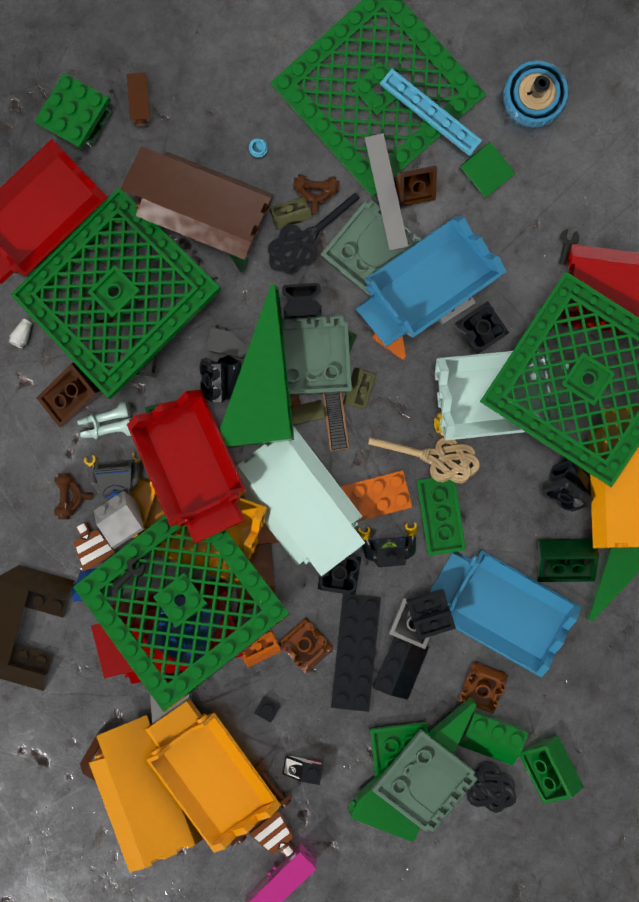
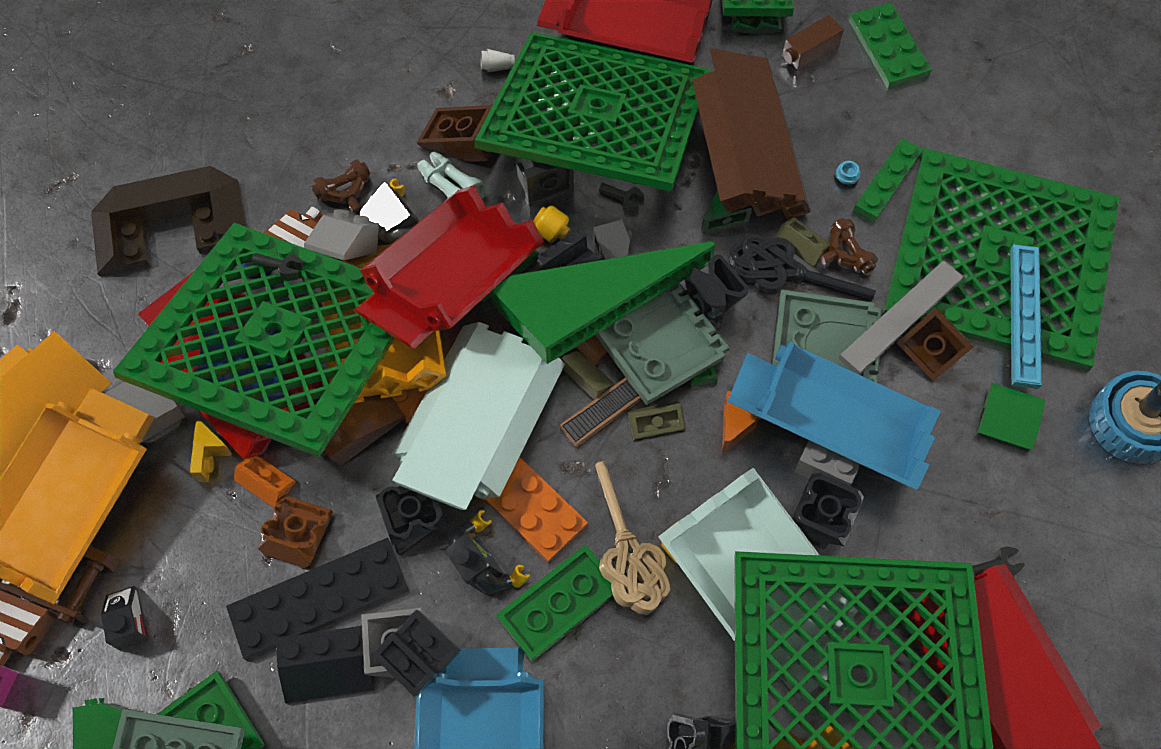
camera: 65 degrees right, 25 degrees down
black plate [254,696,281,723] -> none
none -> yellow slope [190,421,233,482]
none -> yellow head [533,206,570,243]
none -> green plate [848,2,932,89]
none -> green plate [853,138,923,222]

